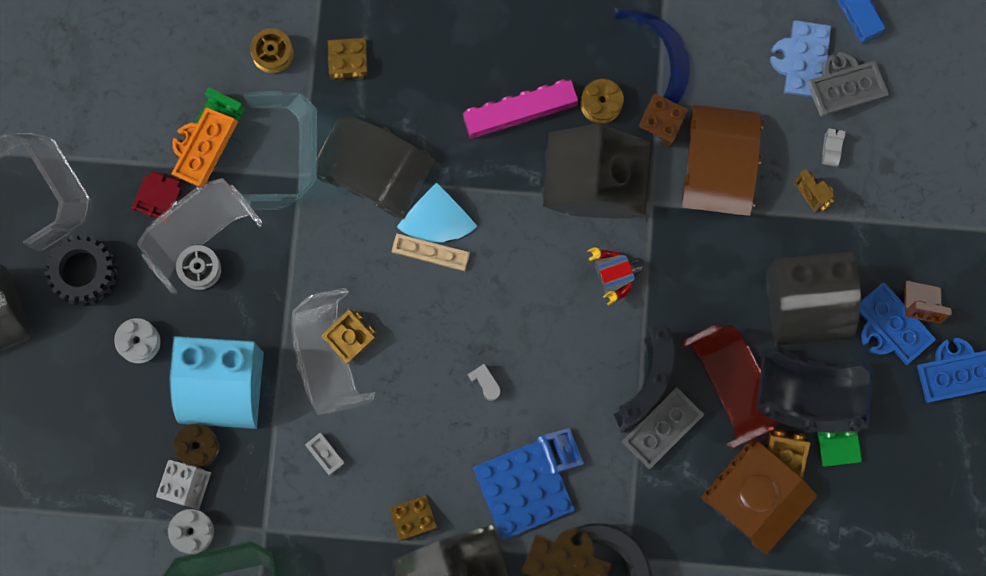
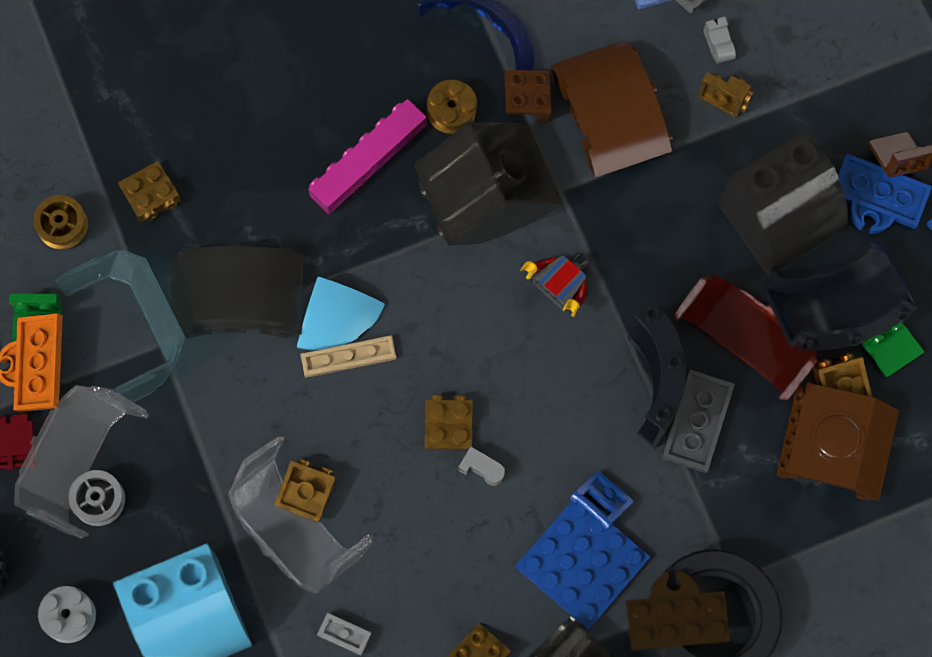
camera: 30 degrees left, 5 degrees down
none -> pearl gold plate [425,395,472,450]

